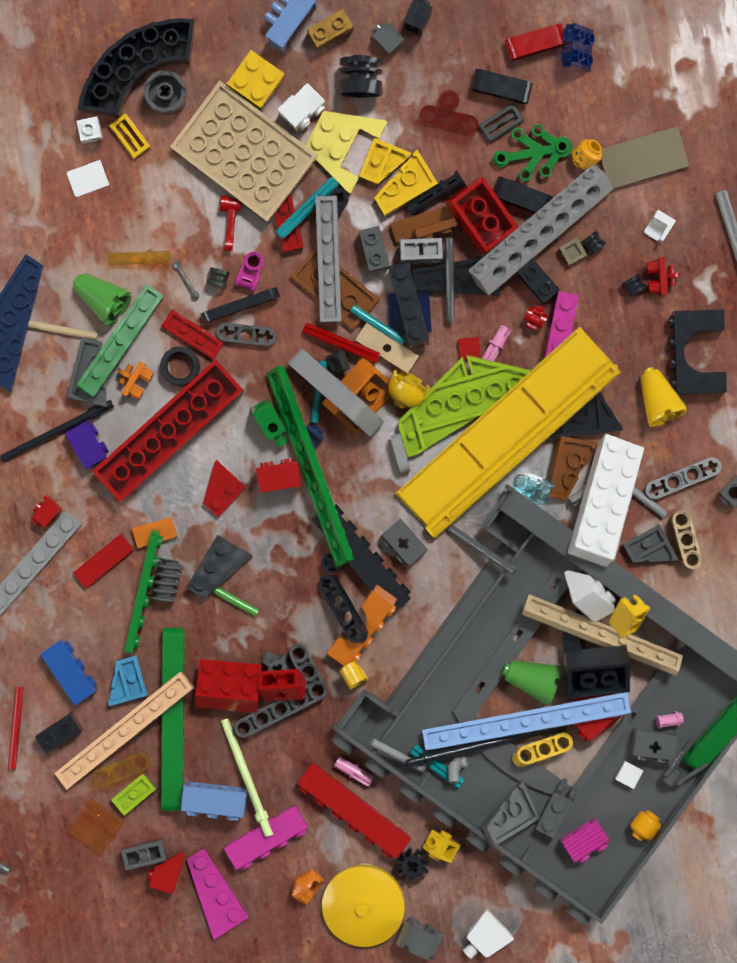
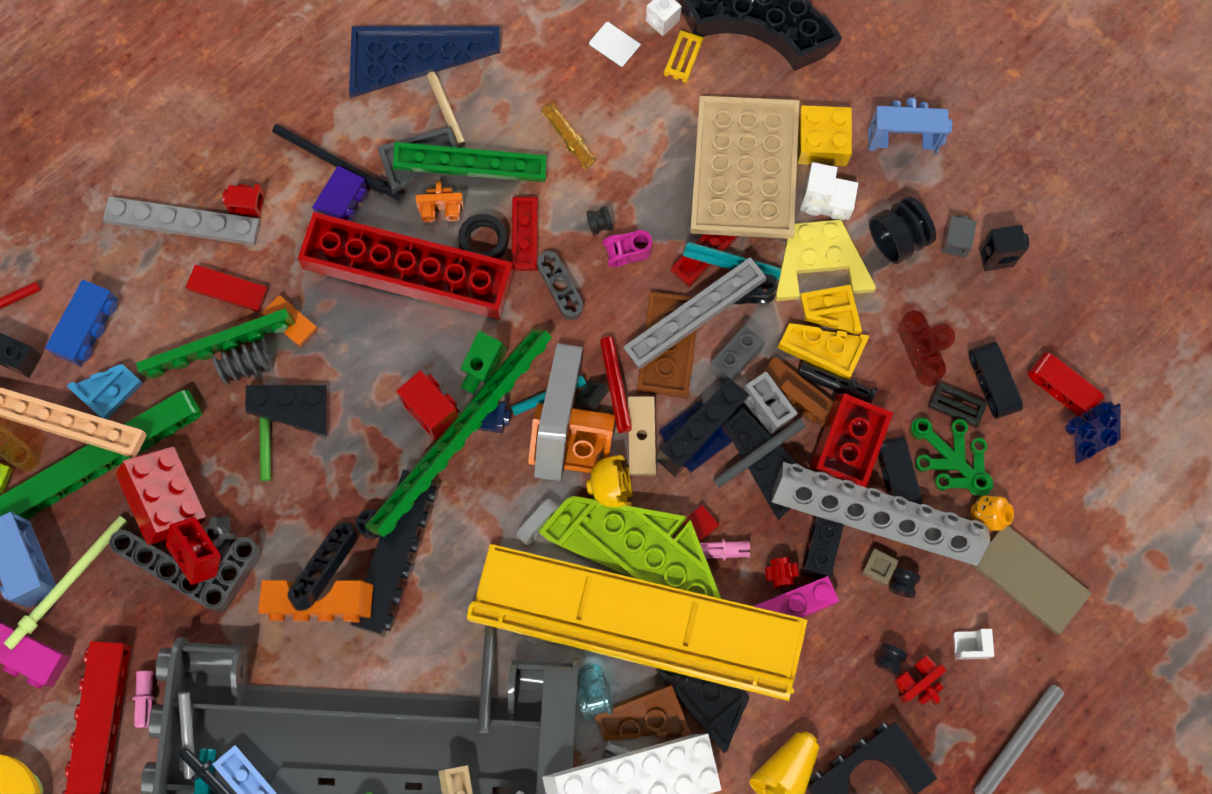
camera: 50 degrees right, 15 degrees down
bright green cone [73,273,132,326] -> none
dark grey brick [144,71,187,116] -> none
dark grey hinge [173,261,200,299] -> none
black beam [201,287,280,323] -> none
red wing [203,460,246,517] -> none
red brick [219,195,241,251] -> none
pearl gold brick [307,9,353,51] -> none
yellow piece [339,661,369,690] -> none
teal bar [350,305,407,345] -> none
dark grey brick [381,518,428,566] -> none

